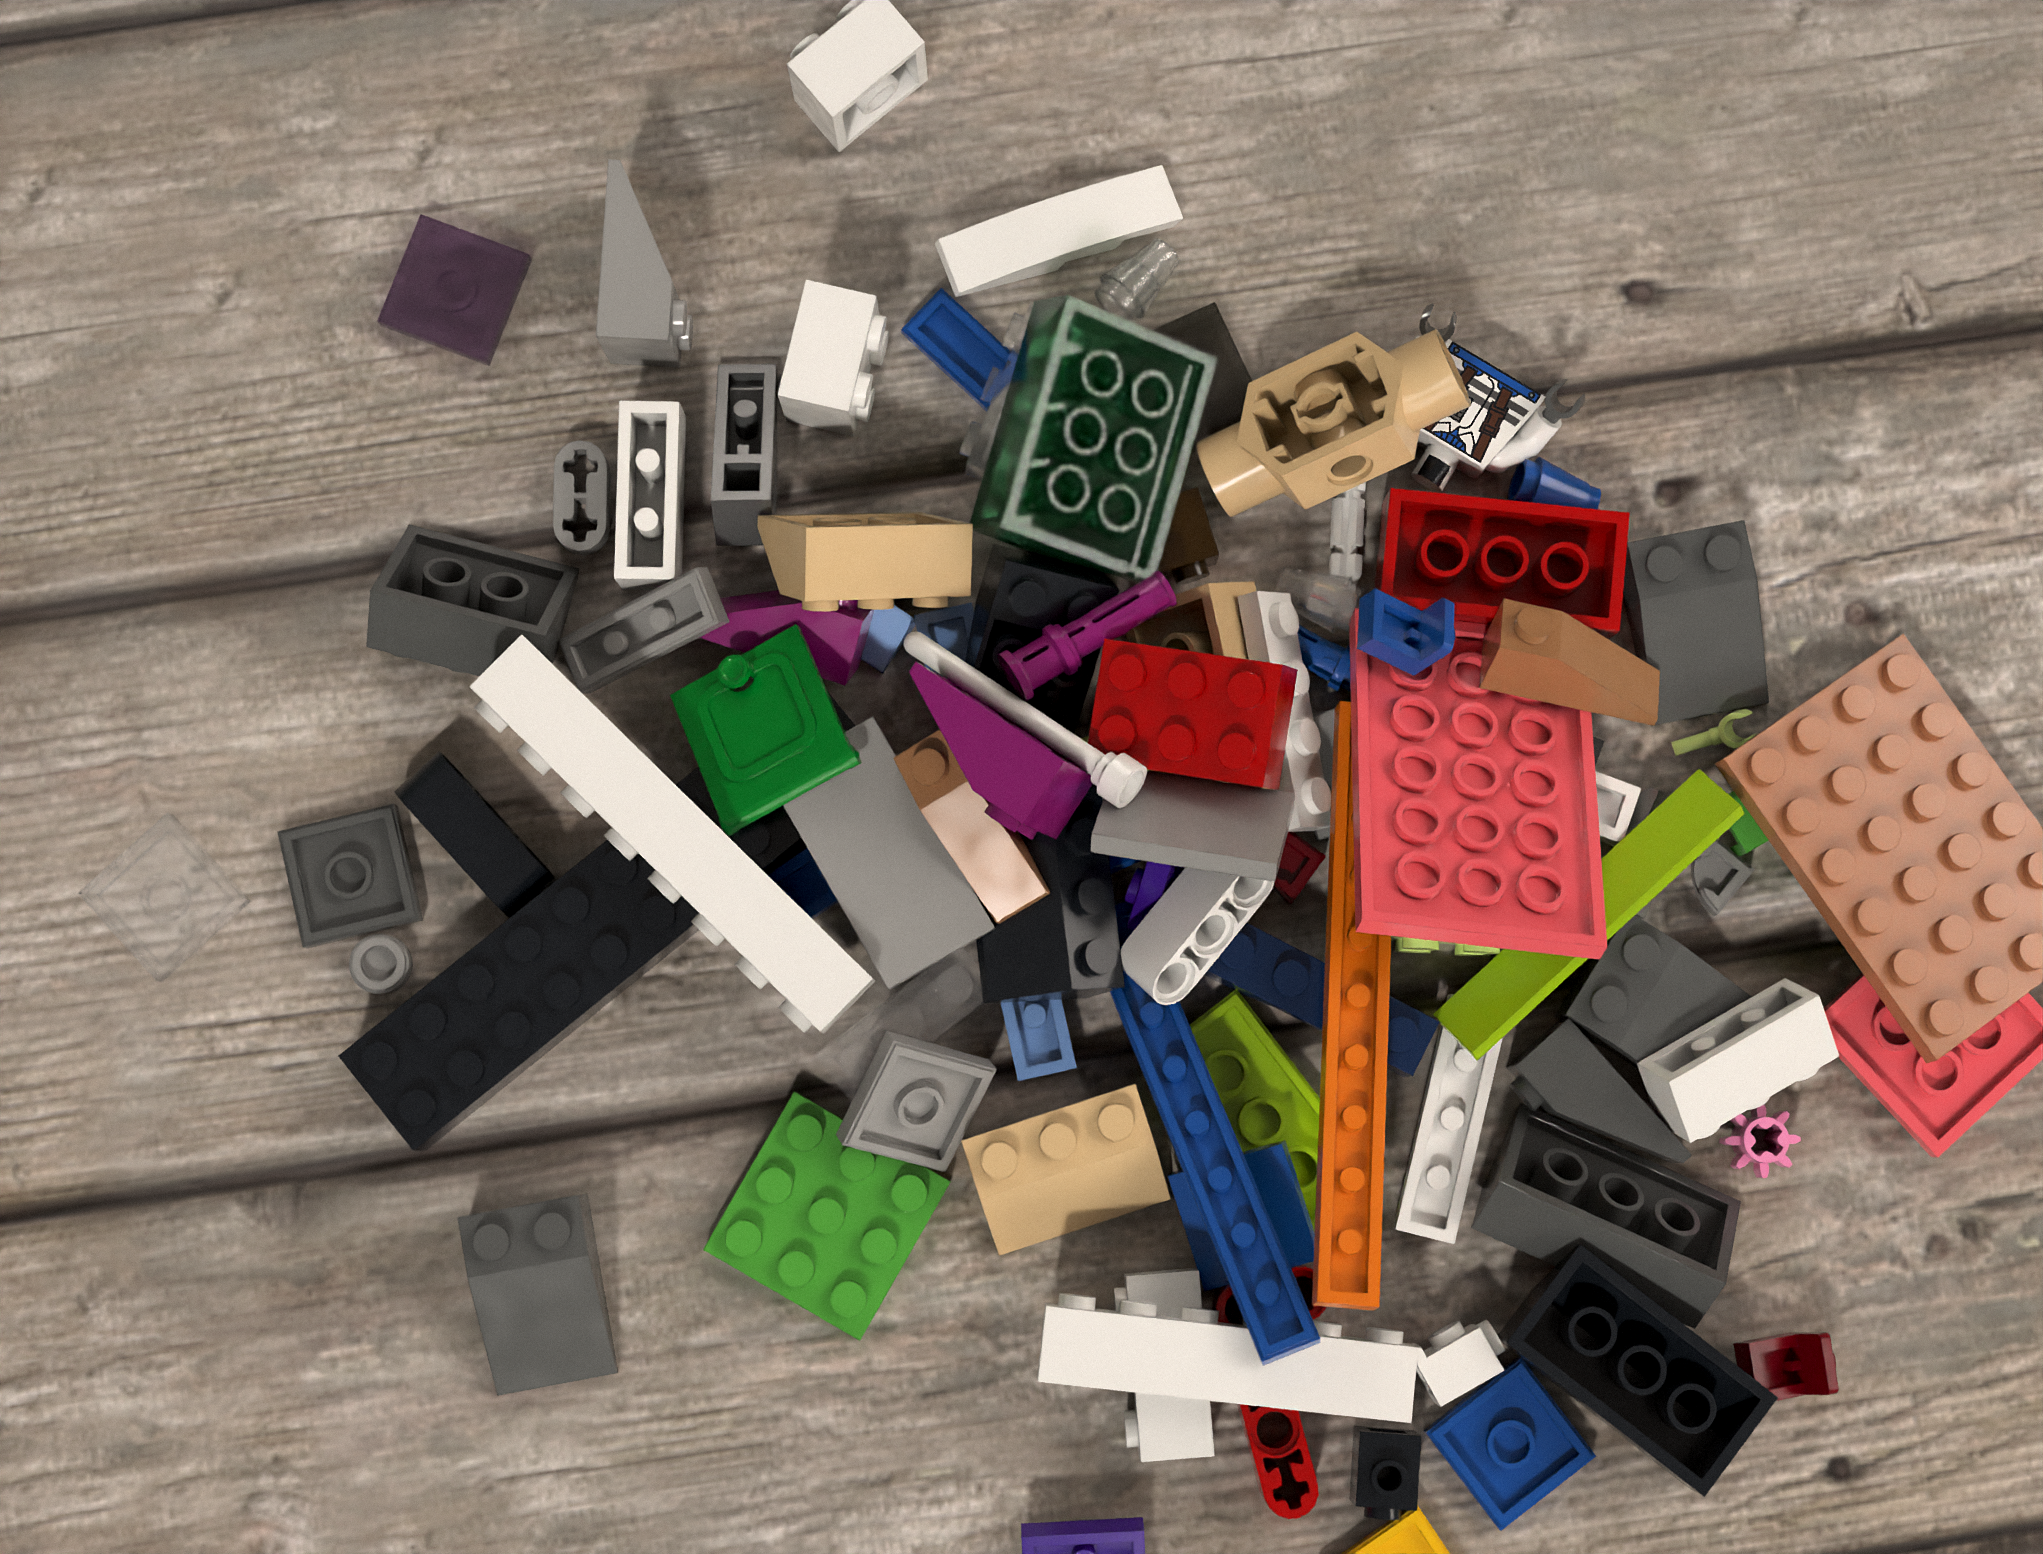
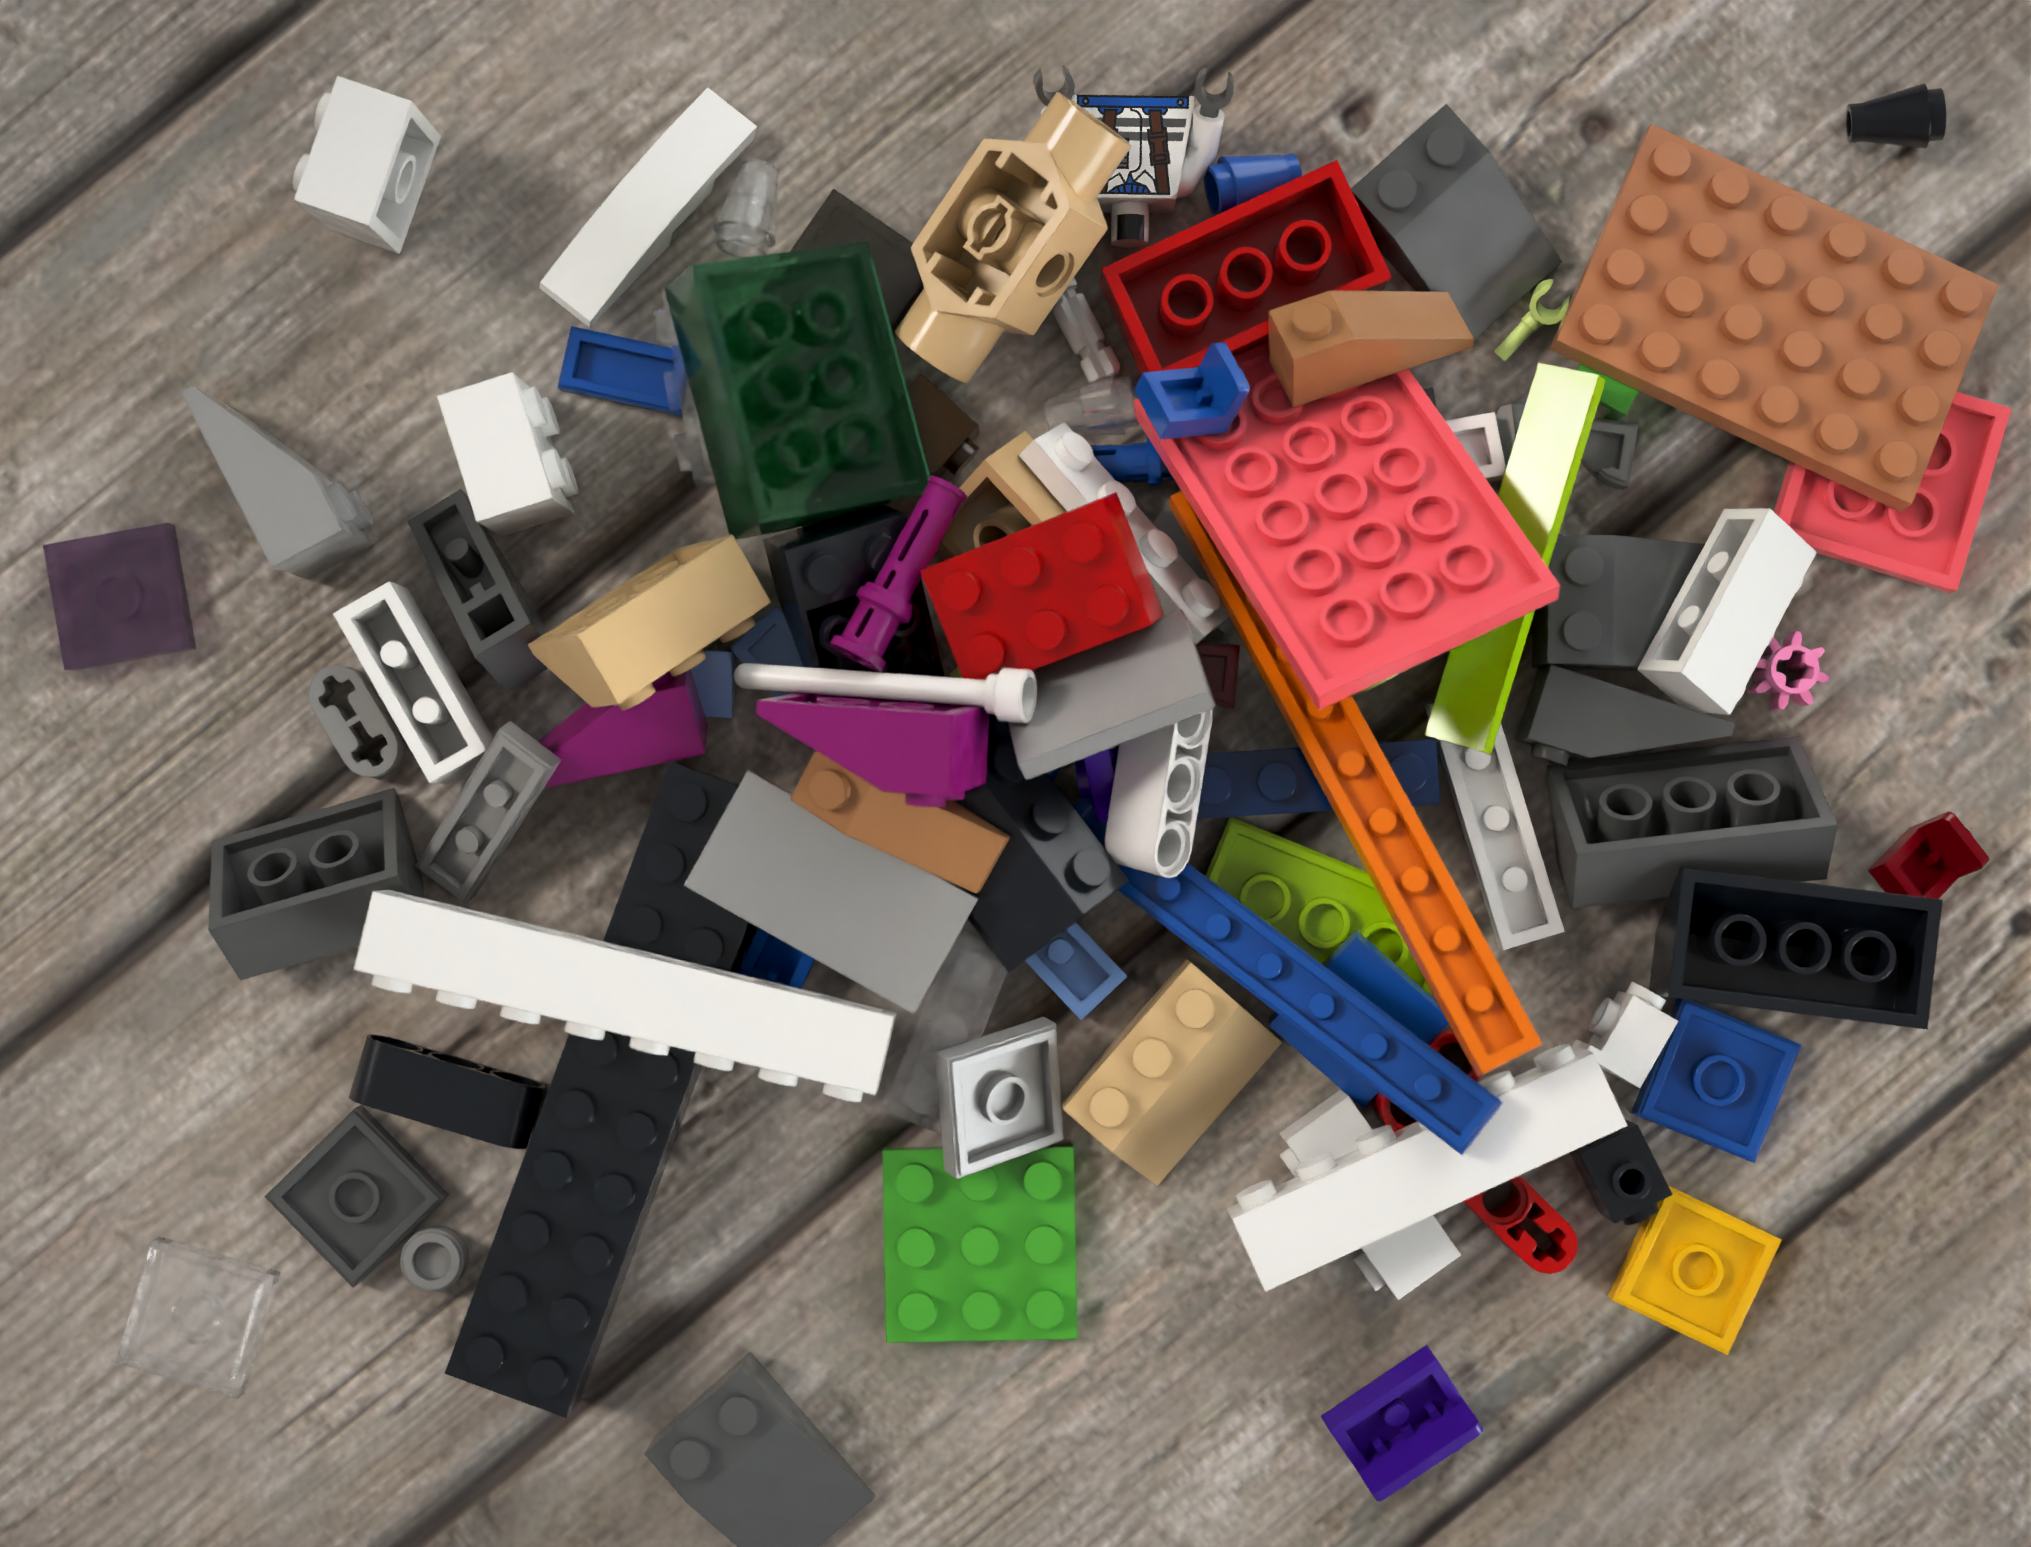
camera: 30 degrees left, 5 degrees up
green container [670,624,862,836] -> none

